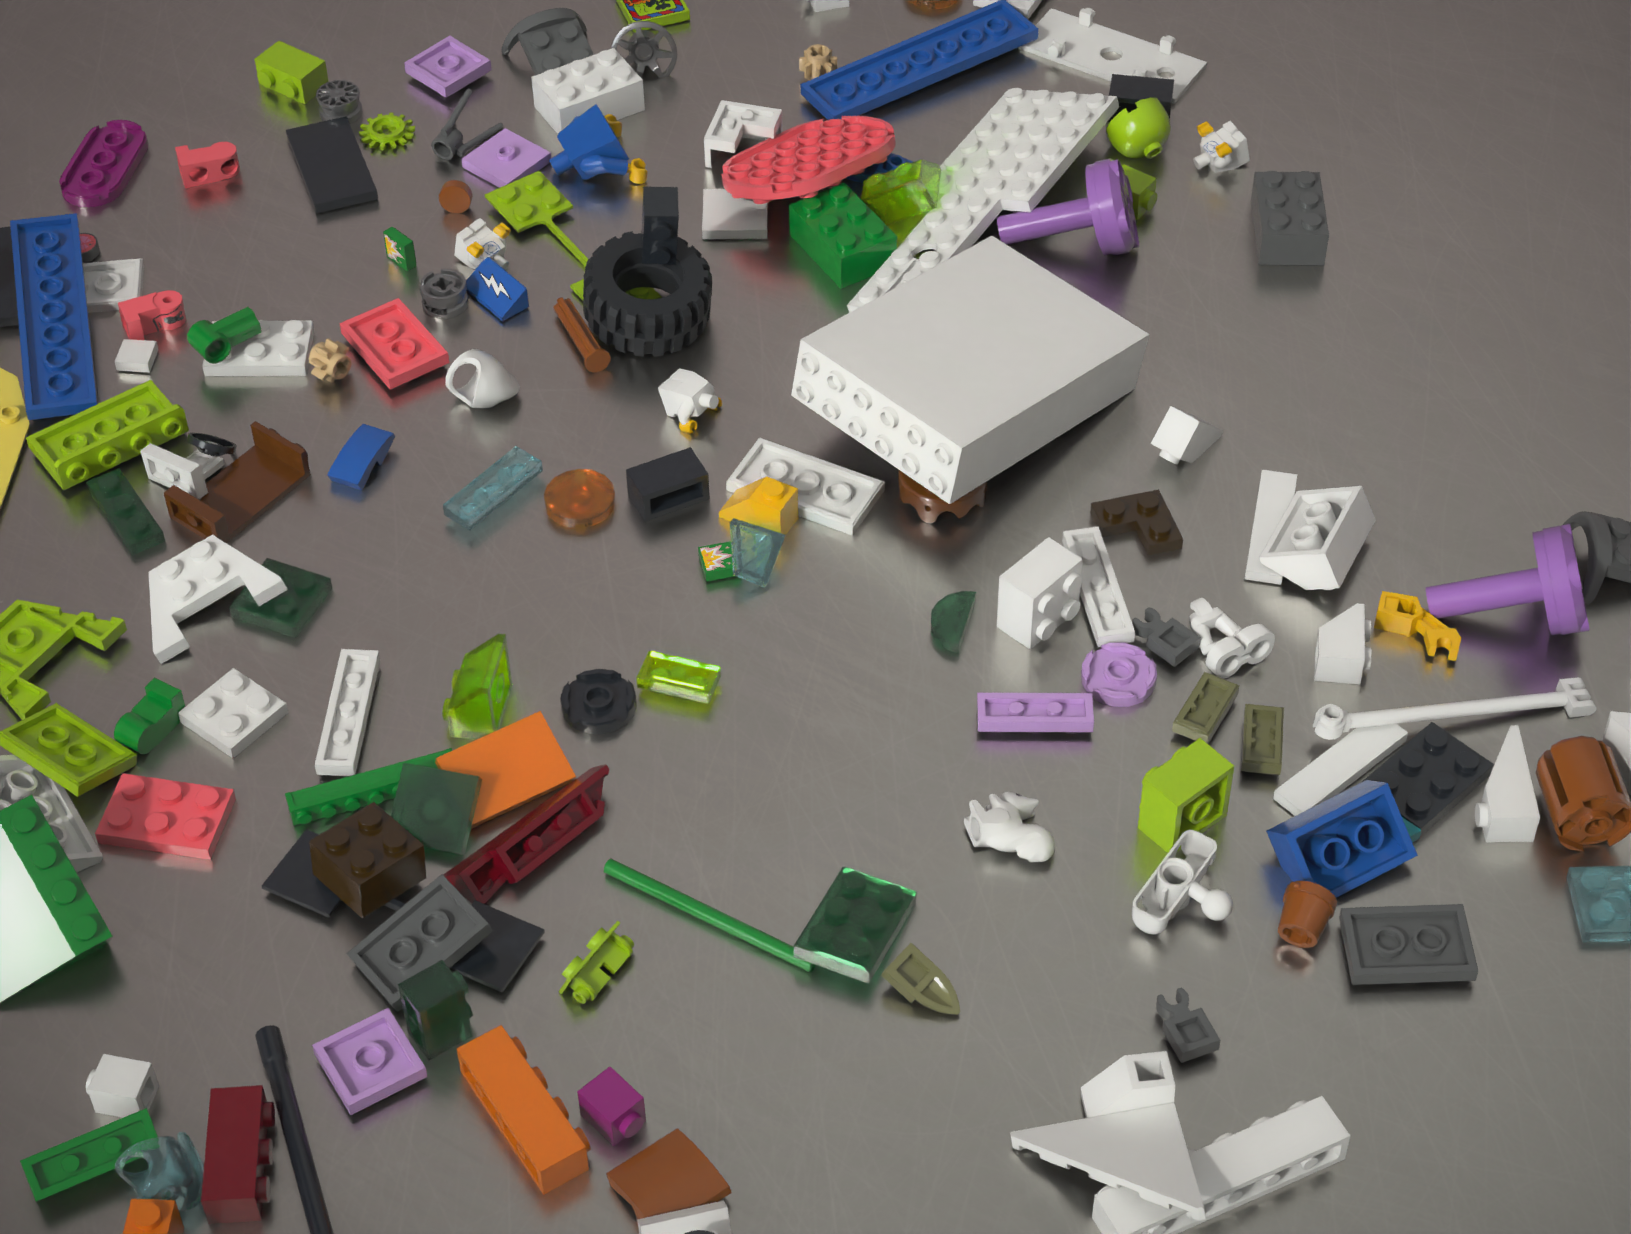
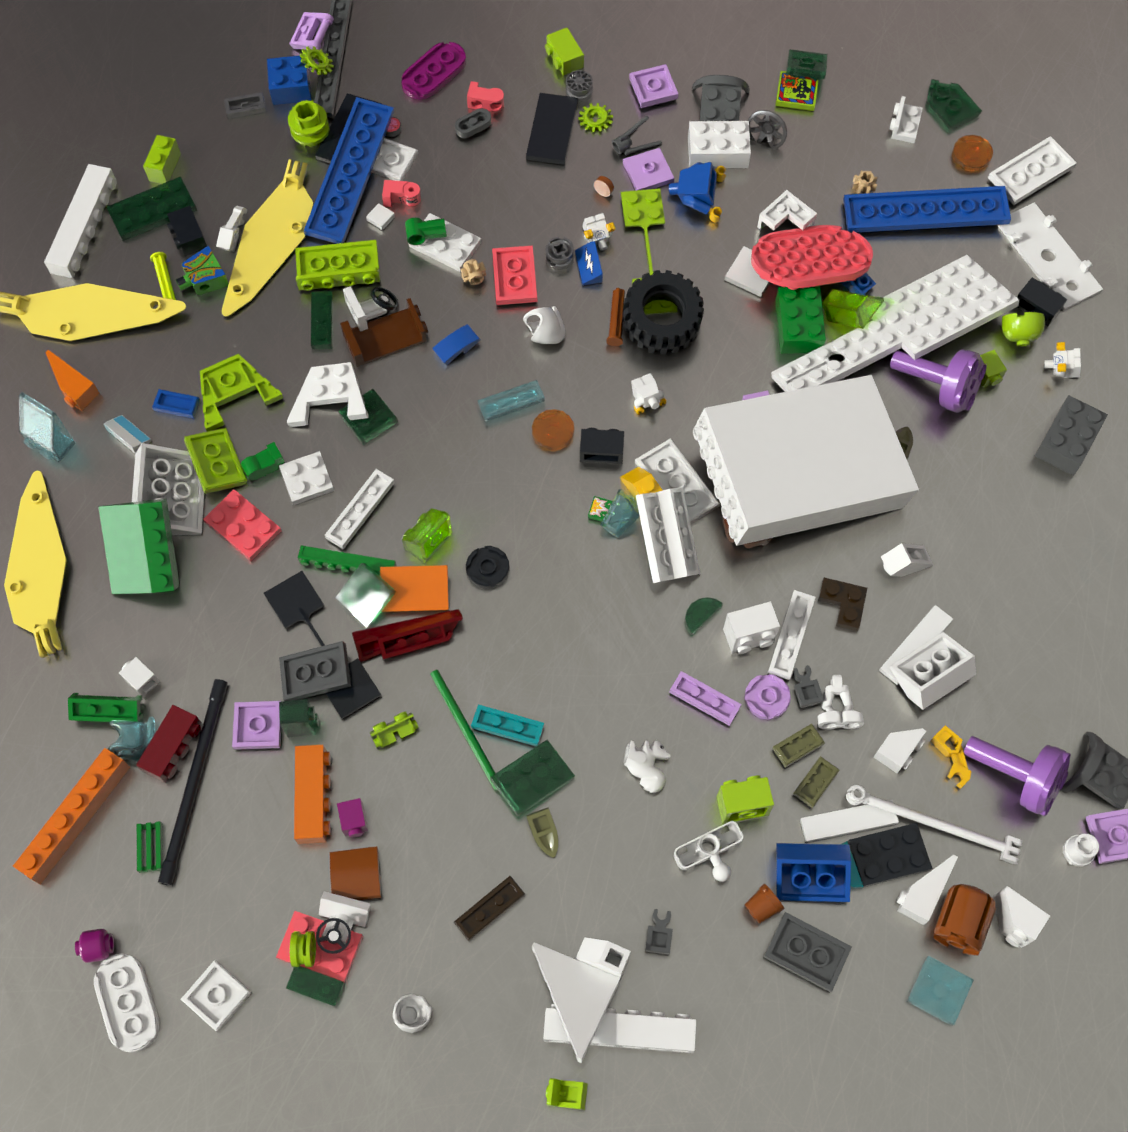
camera: 30 degrees right, 20 degrees up
dark brown brick [309,802,426,918] -> none
green tile [383,227,417,272] -> none
clear neon green plate [636,651,721,704] -> none
black piece [641,187,679,265] -> none
none -> dark brown tile [454,876,525,942]
none -> dark grey plate [455,108,491,138]
none -> teal plate [471,704,544,747]
none -> white slope [636,487,700,583]

